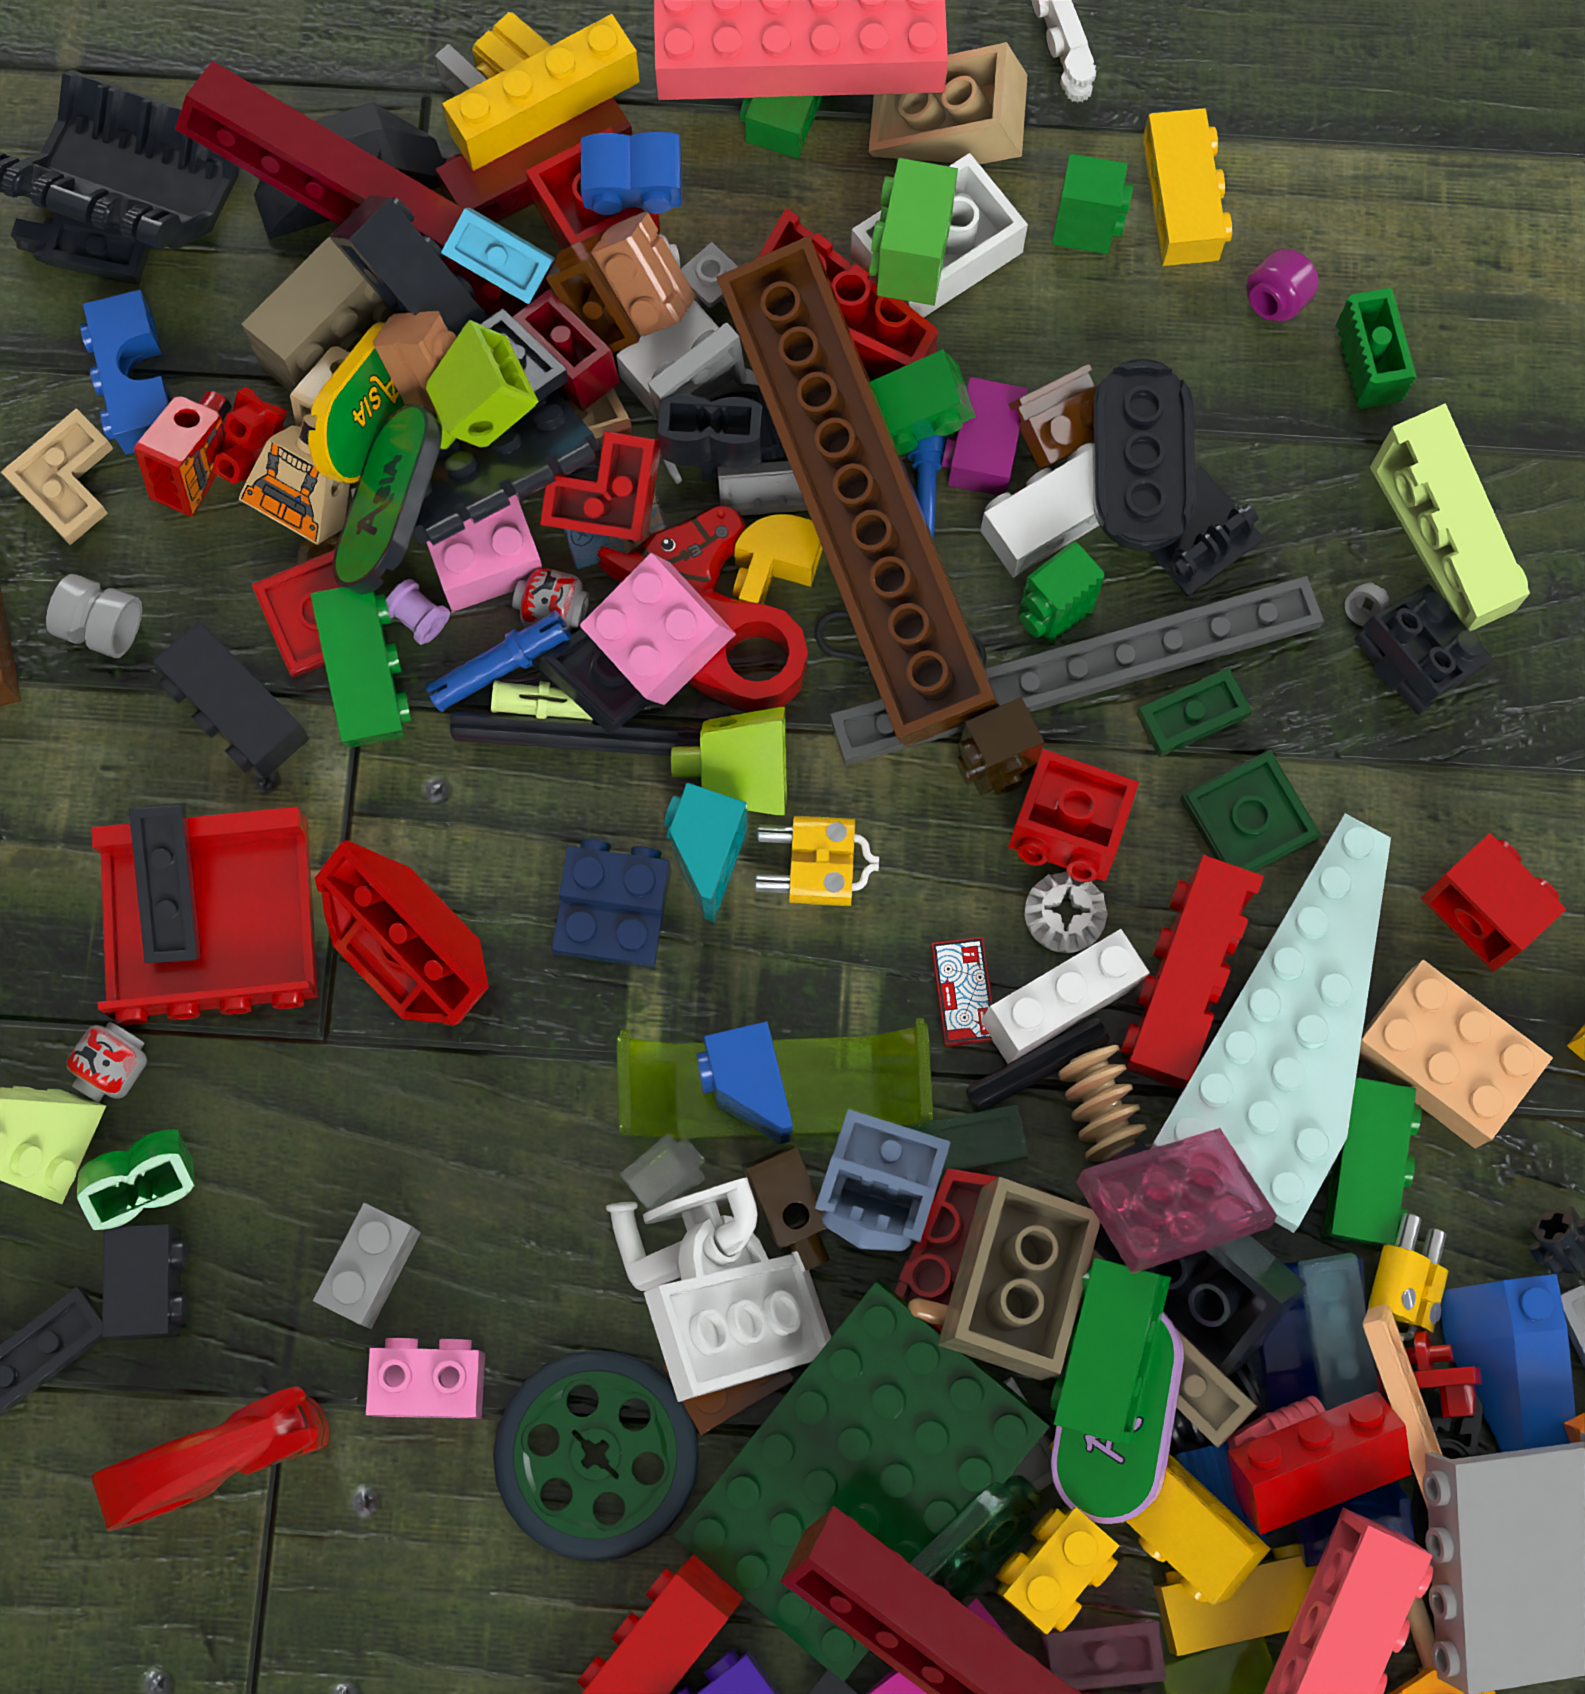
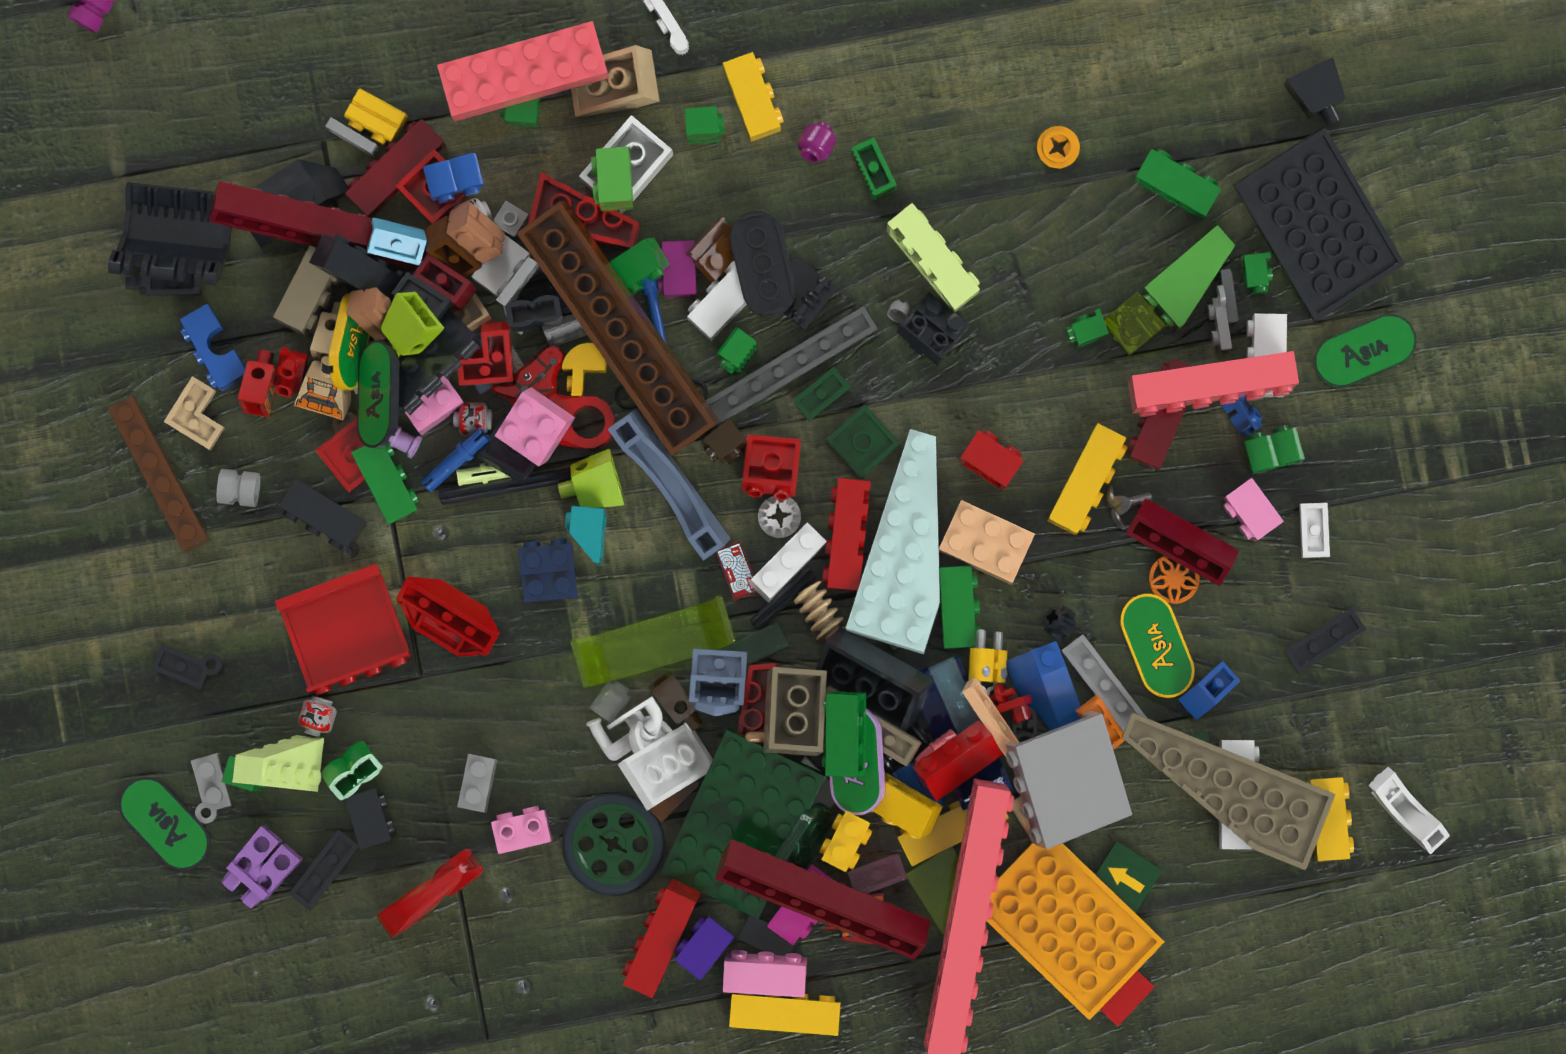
camera: 10 degrees left, 10 degrees up
black plate [129,803,201,963] -> none
yellow brick [442,14,640,171] -> none
blue slope [696,1021,793,1145] -> none
yellow piece [754,816,879,906] -> none
clear pink plate [1076,1128,1277,1274] -> none
none -> sand blue arch [608,409,731,561]

